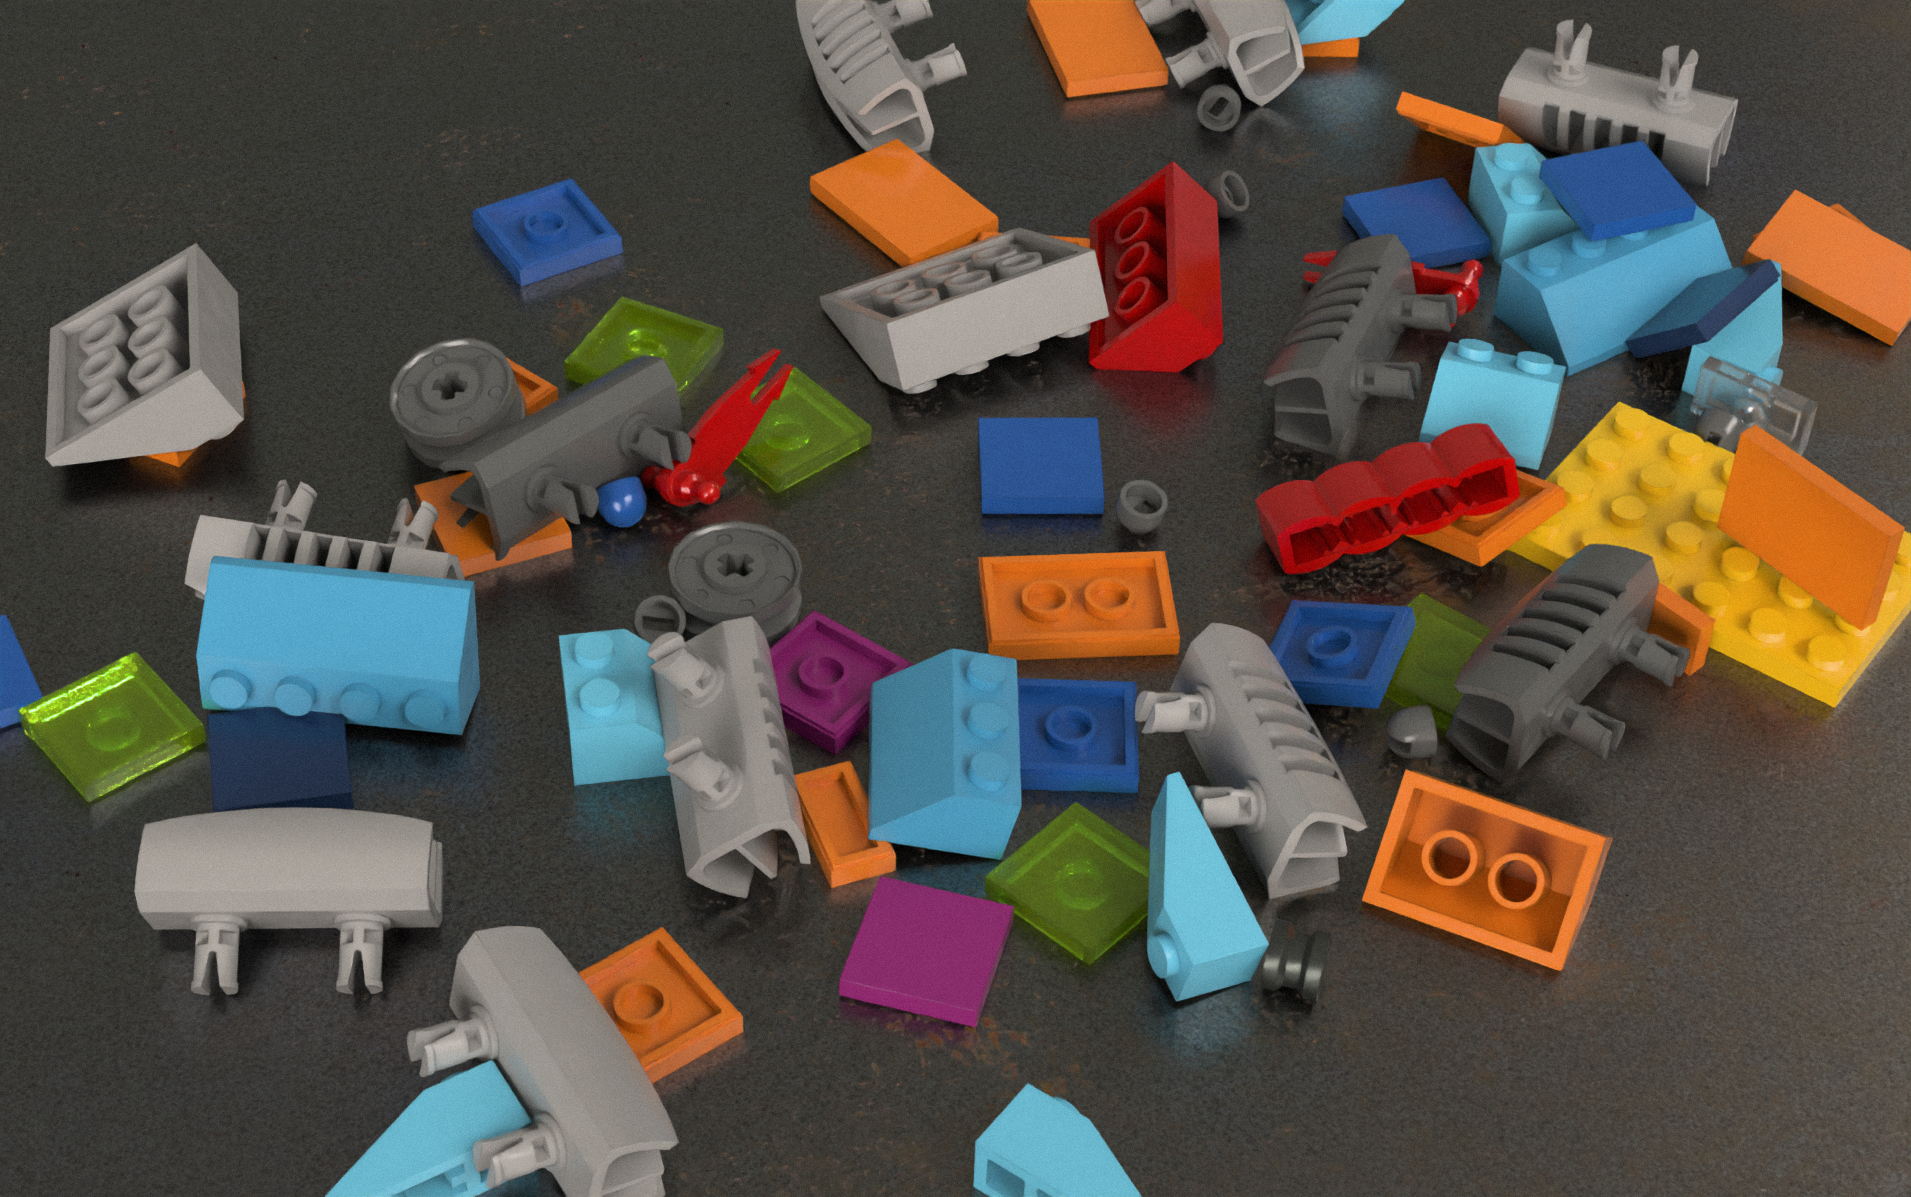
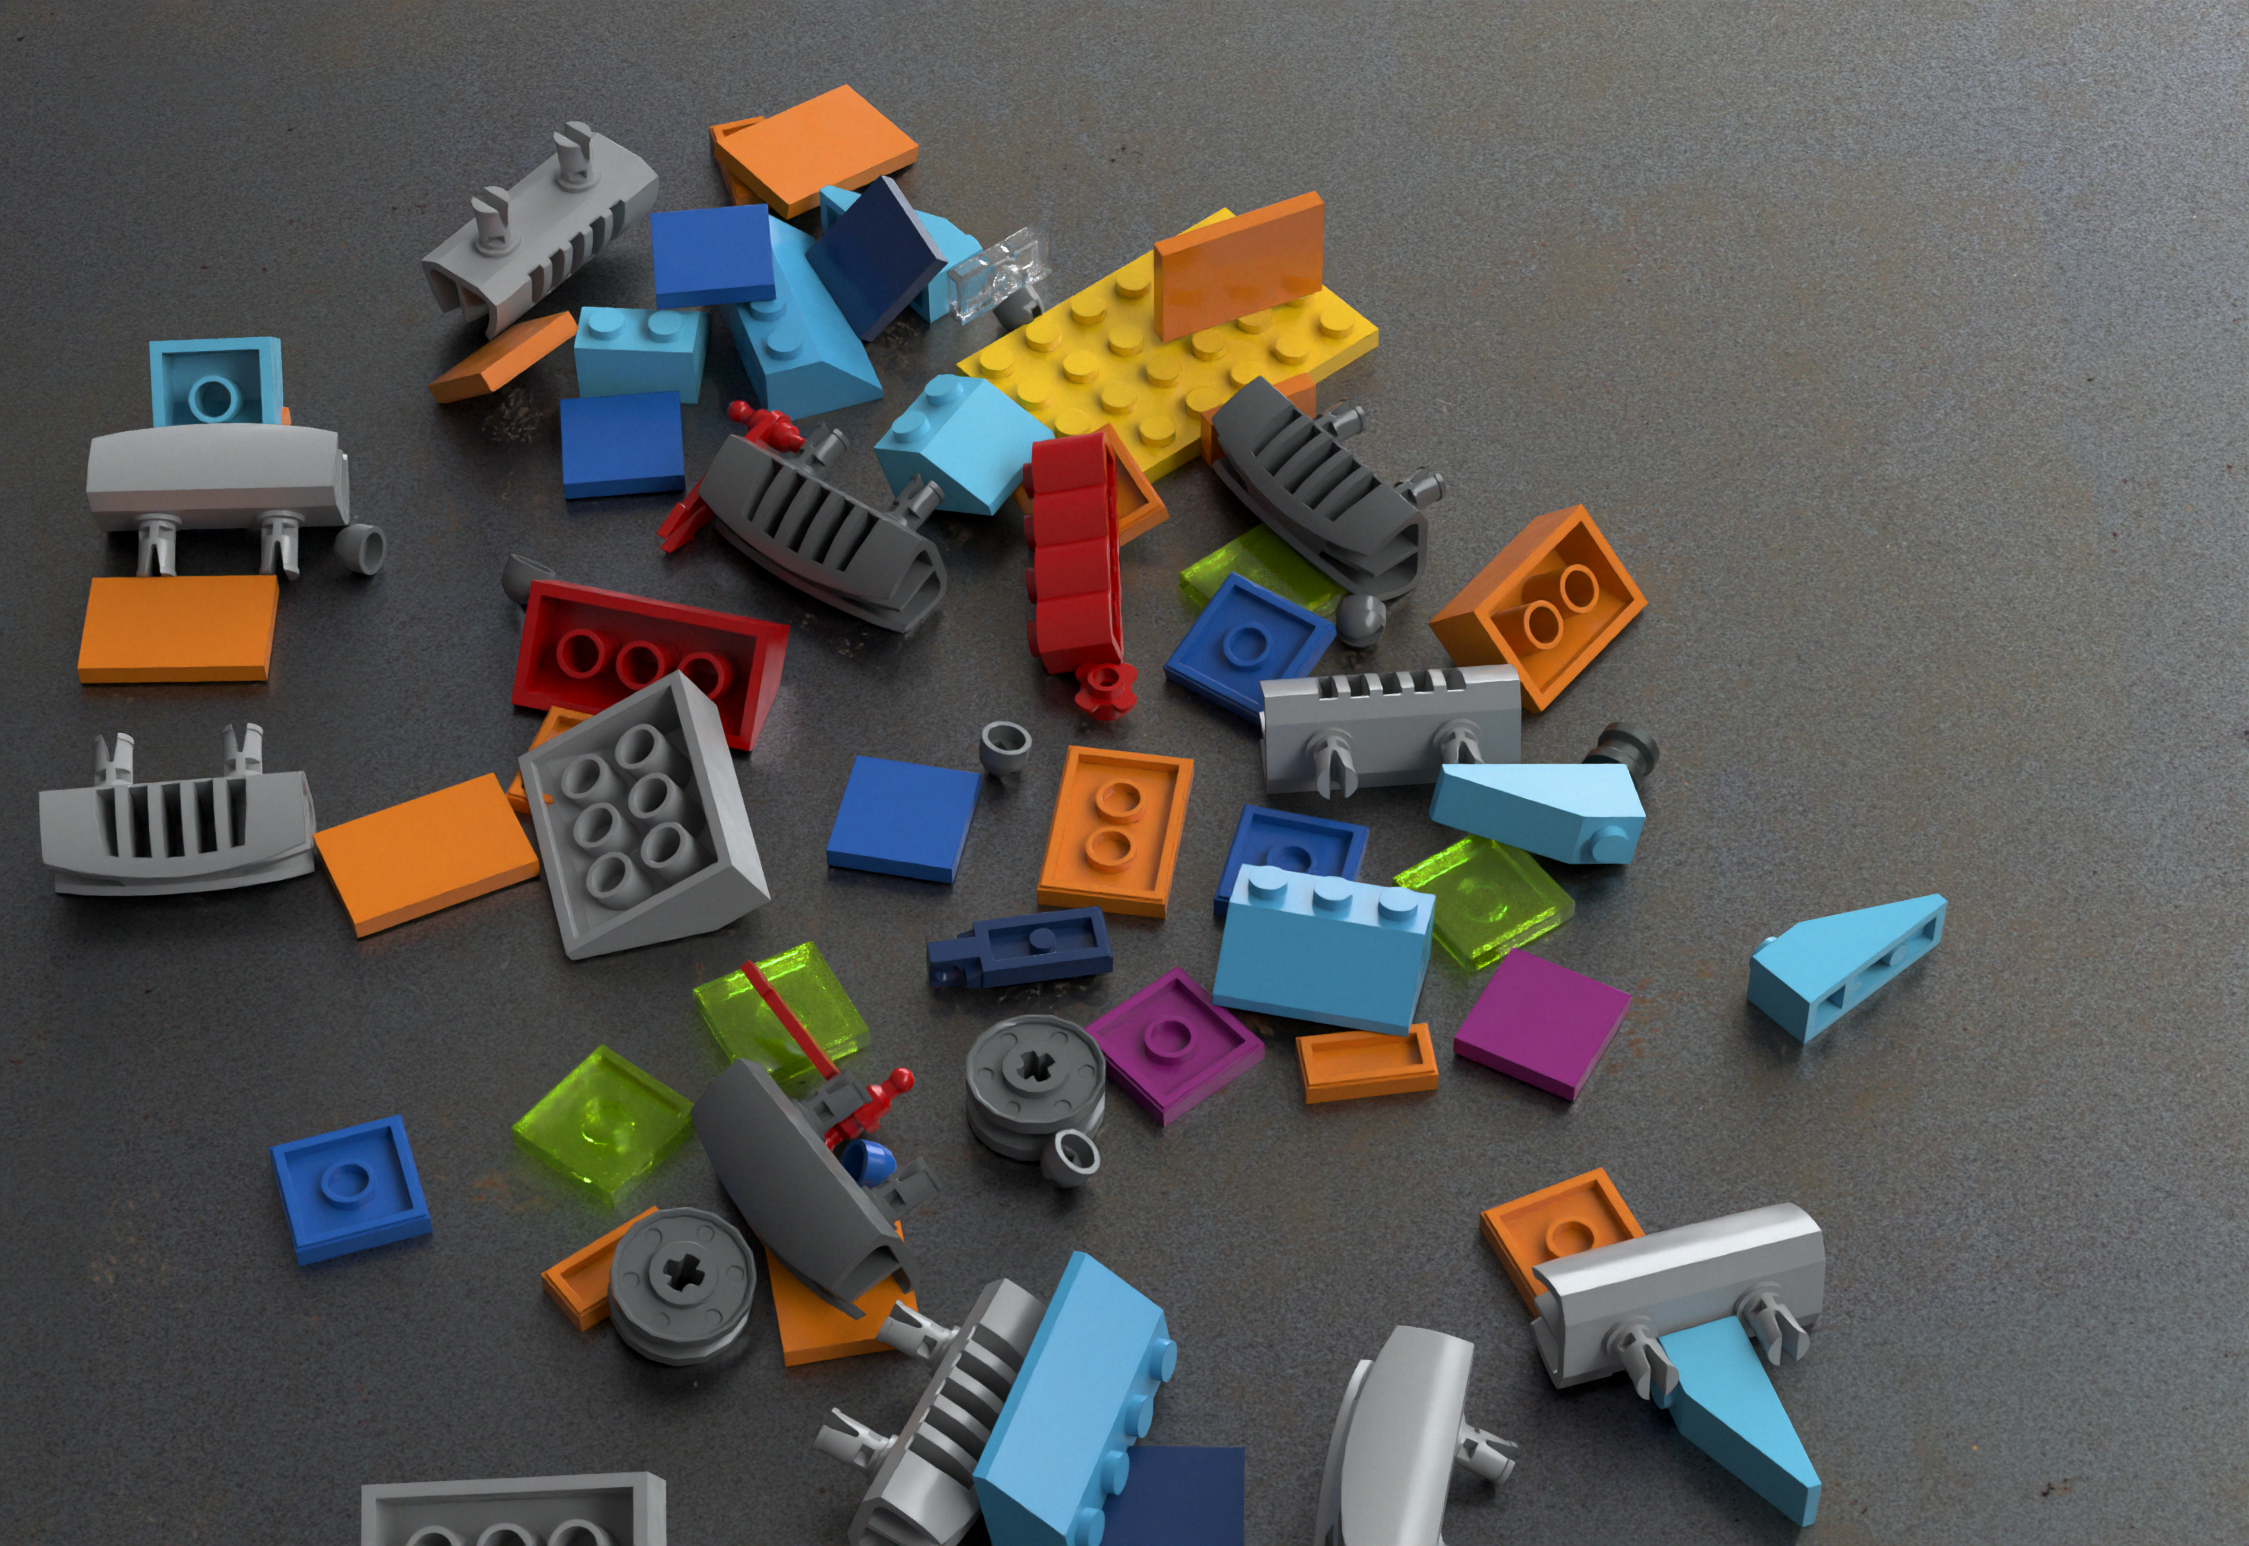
camera: 75 degrees left, 5 degrees up
medium azure slope [559,629,670,786] -> none
light grey piece [647,616,810,898] -> none
none -> dark blue hinge [926,906,1113,989]
none -> red plate [1075,663,1138,721]

